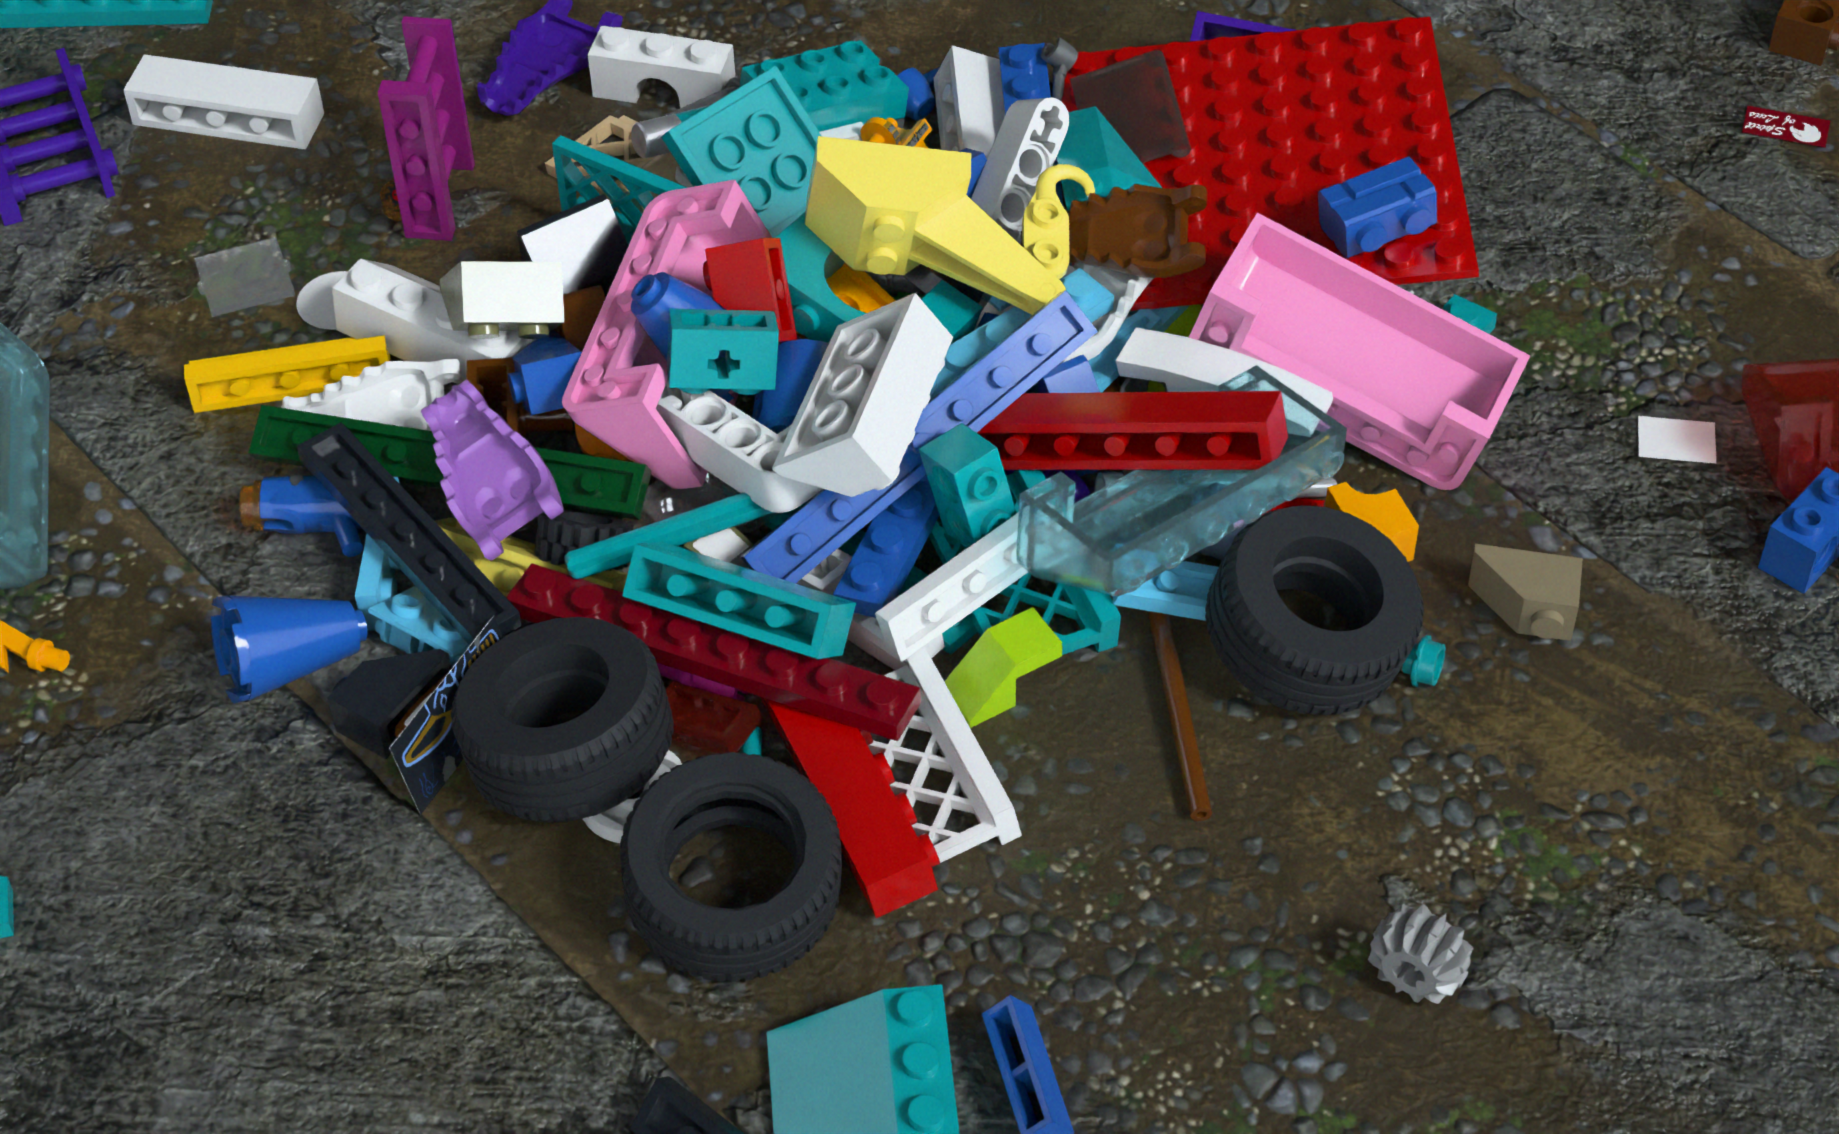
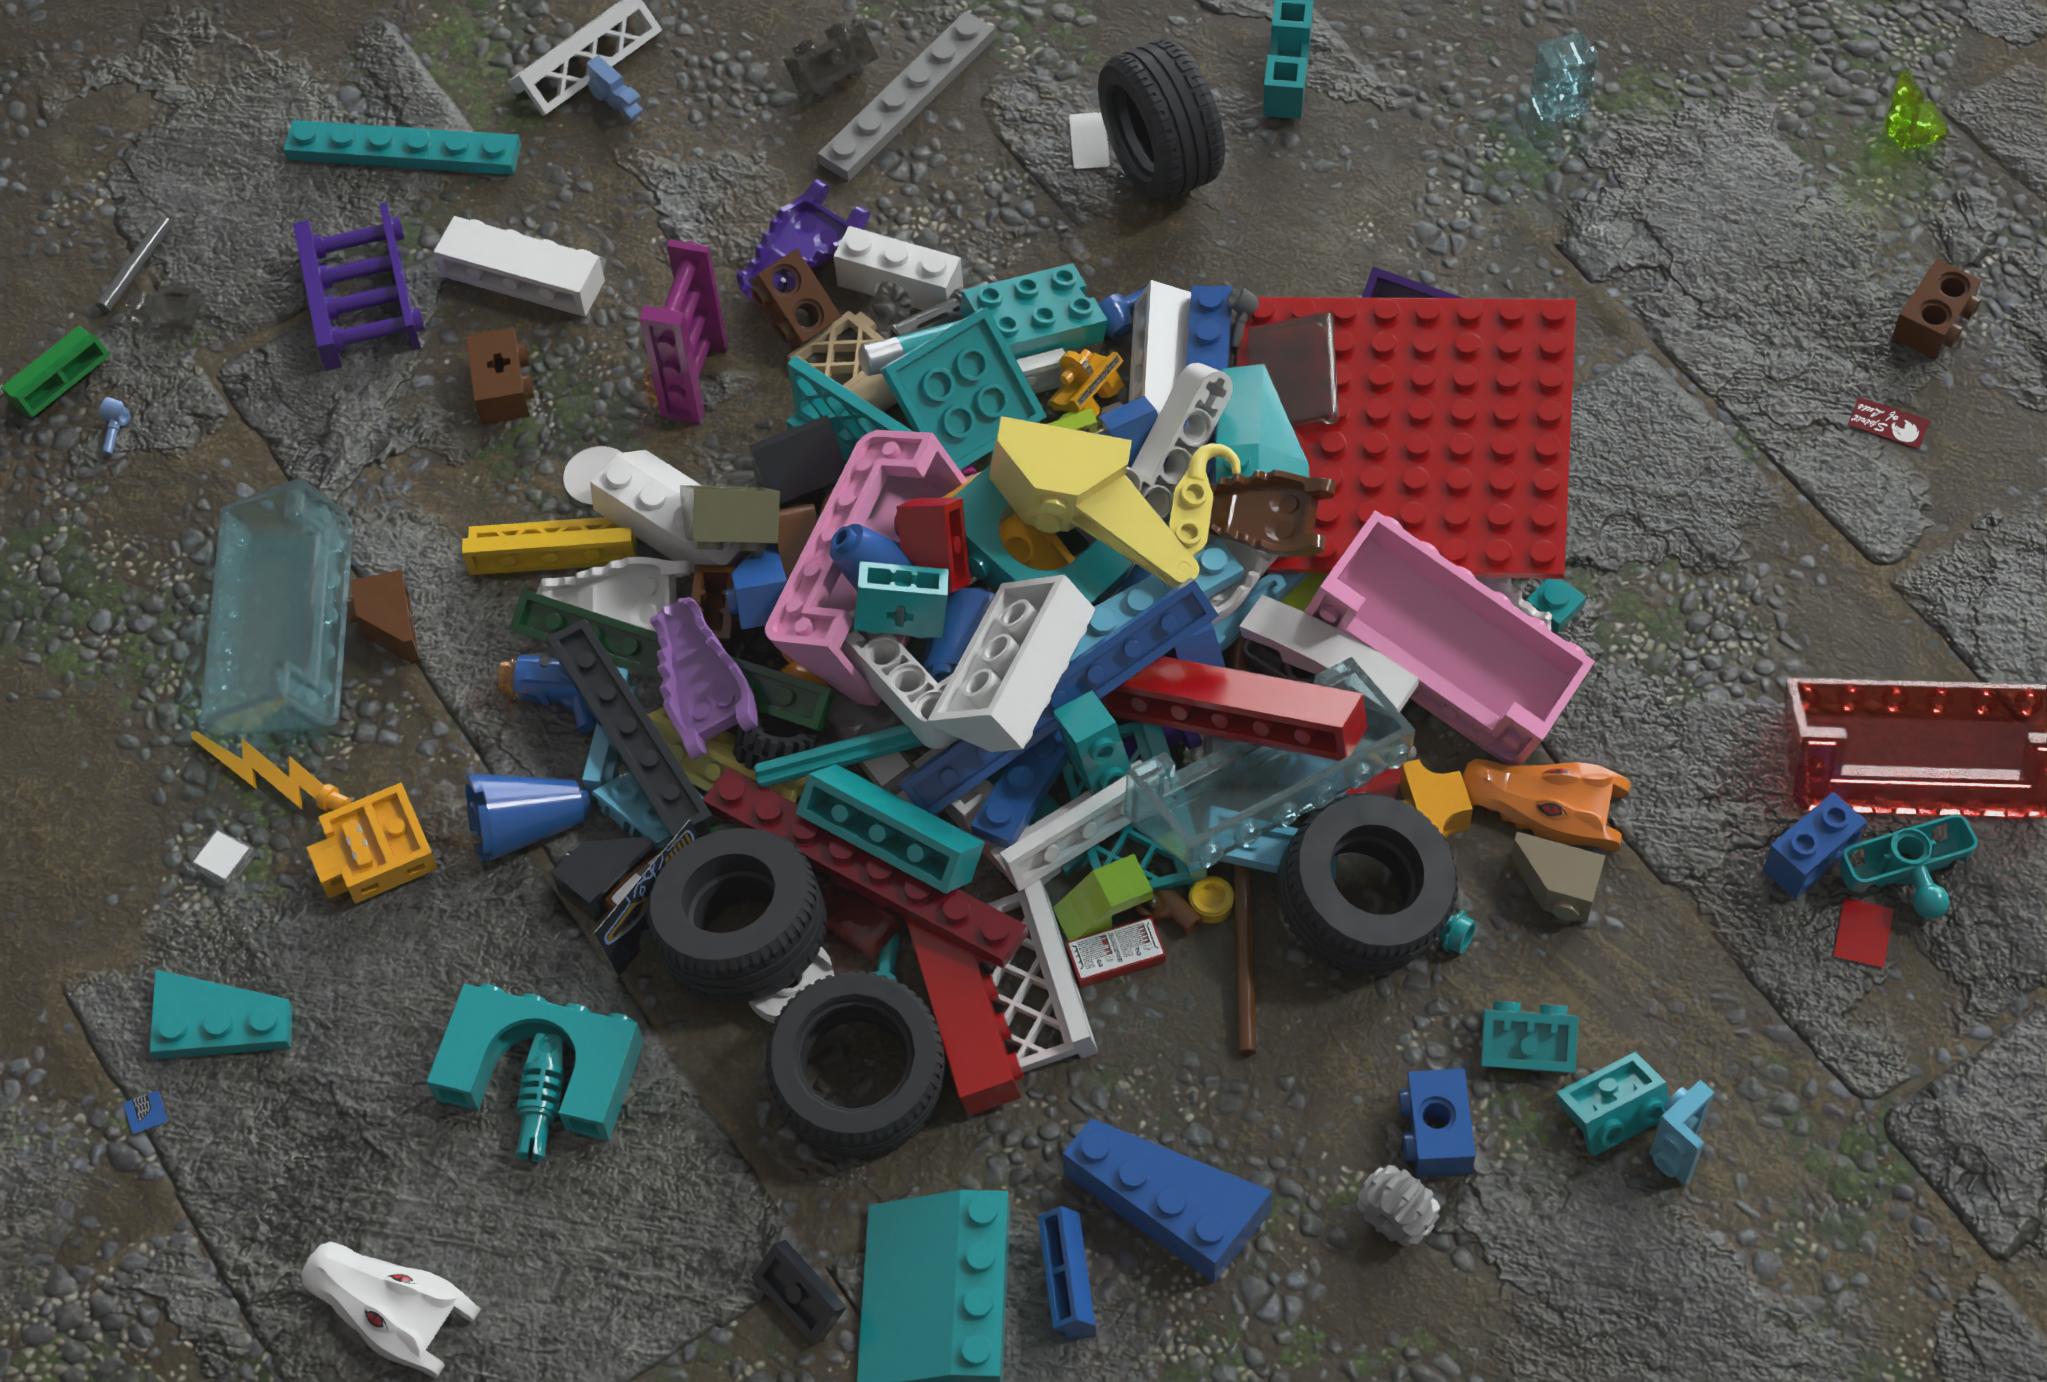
camera: 10 degrees right, 10 degrees up
clear piece [194,237,295,317] -> none
blue brick [1318,156,1437,259] -> none
white sticker [1638,416,1716,464] -> none
none -> light orange piece [306,782,438,904]
none -> reddish brown slope [346,570,420,664]
none -> teal arch [427,984,644,1141]
none -> reddish brown brick [466,328,535,425]
none -> teal hinge [515,1033,565,1162]
none -> reddish brown brick [748,248,842,348]
none -> blue wedge [1062,1118,1273,1284]
none -> tile [1066,916,1166,988]
none -> reddish brown arm [1135,890,1203,935]
none -> yellow tile [1189,876,1234,923]
none -> blue brick [1398,1068,1476,1177]
none -> orange animal [1462,759,1631,852]
none -> teal bracket [1480,1001,1579,1073]
none -> teal bracket [1556,1052,1669,1156]
none -> medium azure bracket [1649,1080,1715,1184]

